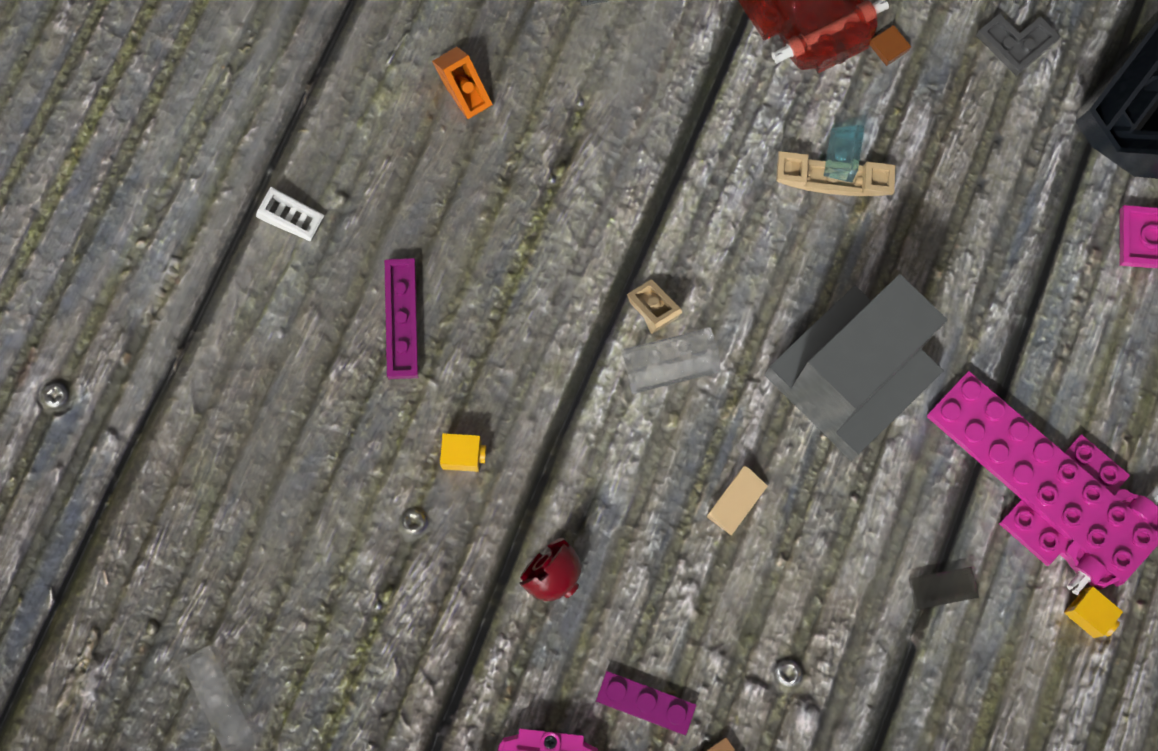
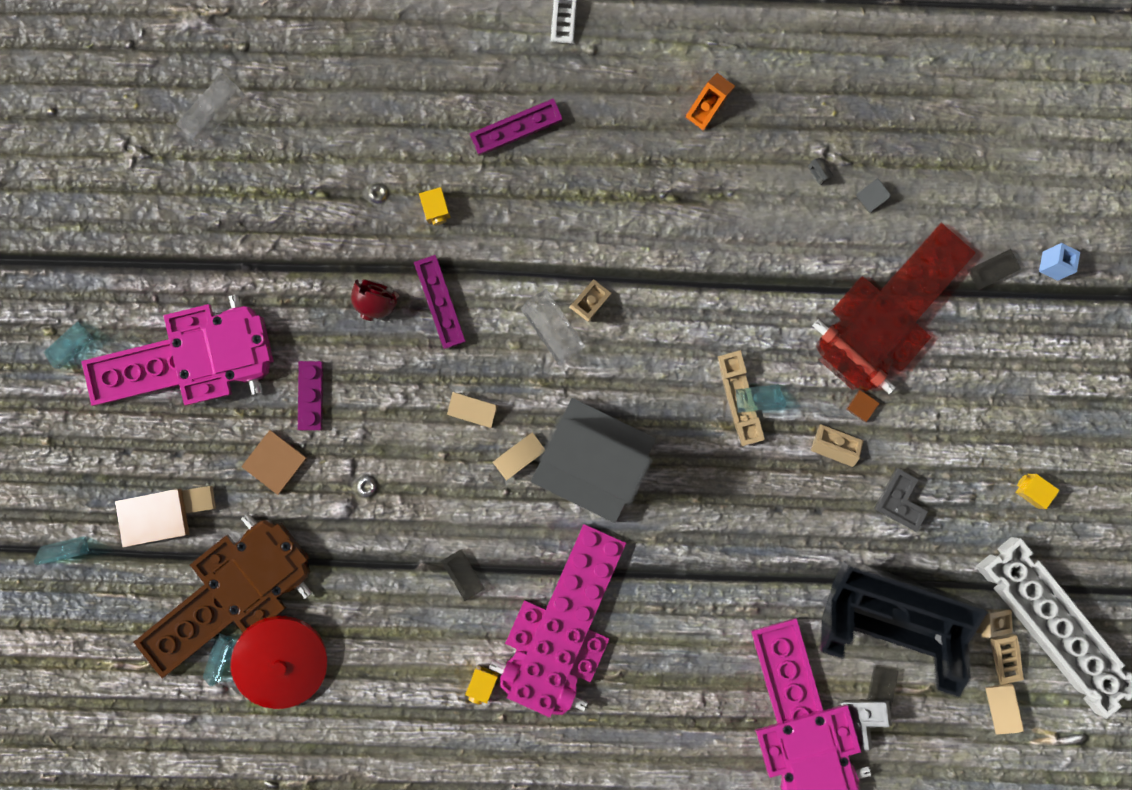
camera: 75 degrees right, 10 degrees up
none -> magenta plate [414,255,466,350]
none -> tan slope [493,432,544,481]
none -> tan slope [811,424,863,467]

